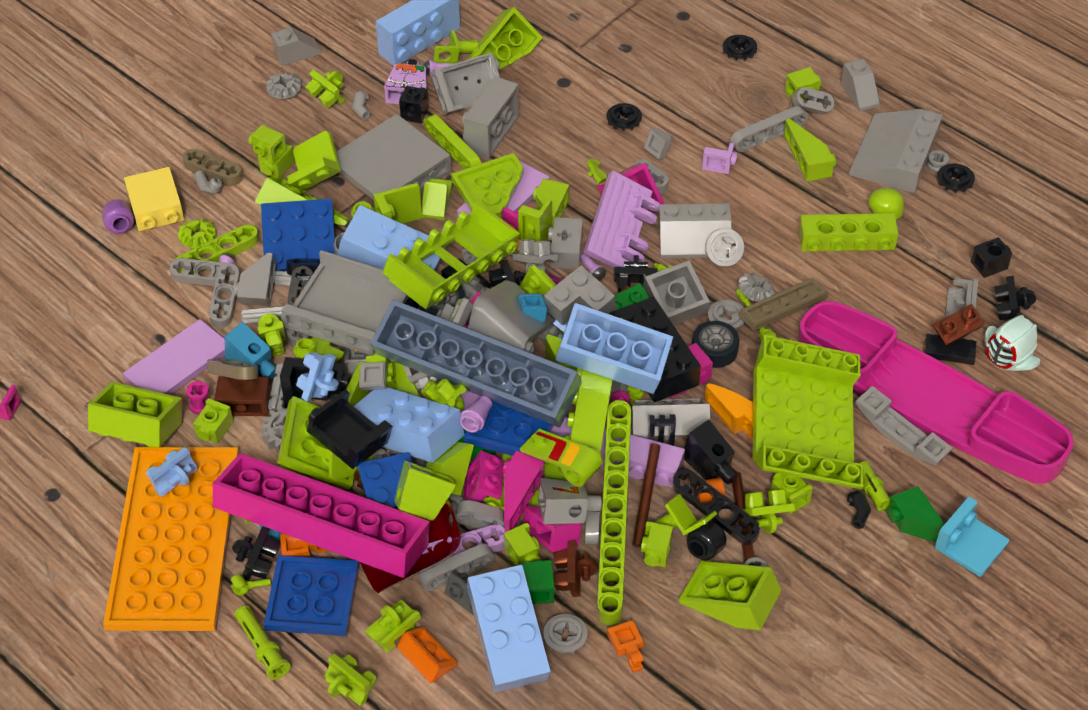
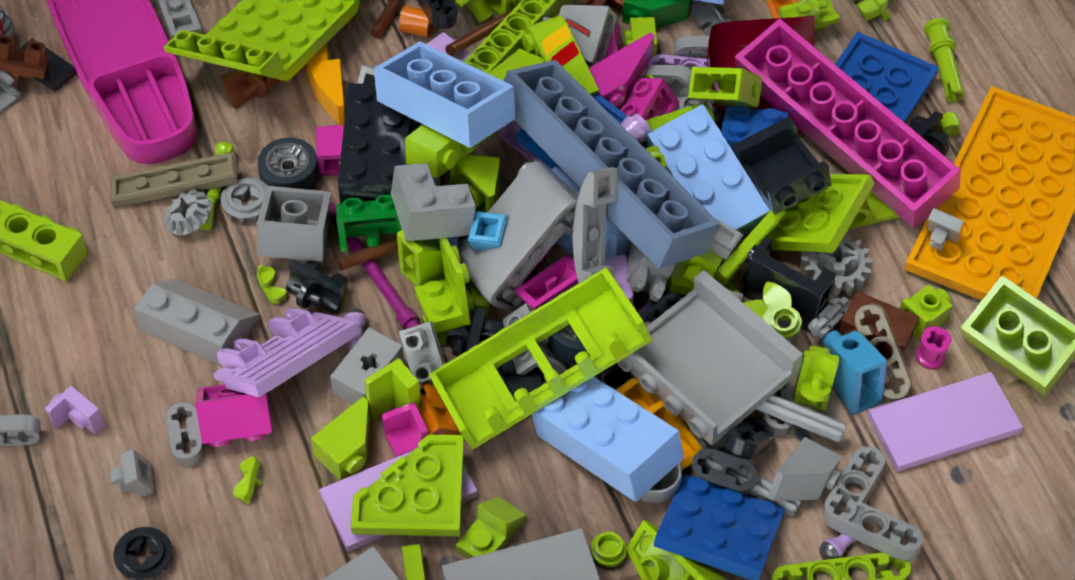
camera: 155 degrees left, 5 degrees up
light blue hips [146,447,198,497] -> none
light blue hips [296,352,339,401] -> none
lime bracket [373,183,422,224] -> none
black torso [684,420,739,485] -> none
gear [706,228,744,266] -> none
none -> light grey tile [927,208,964,251]

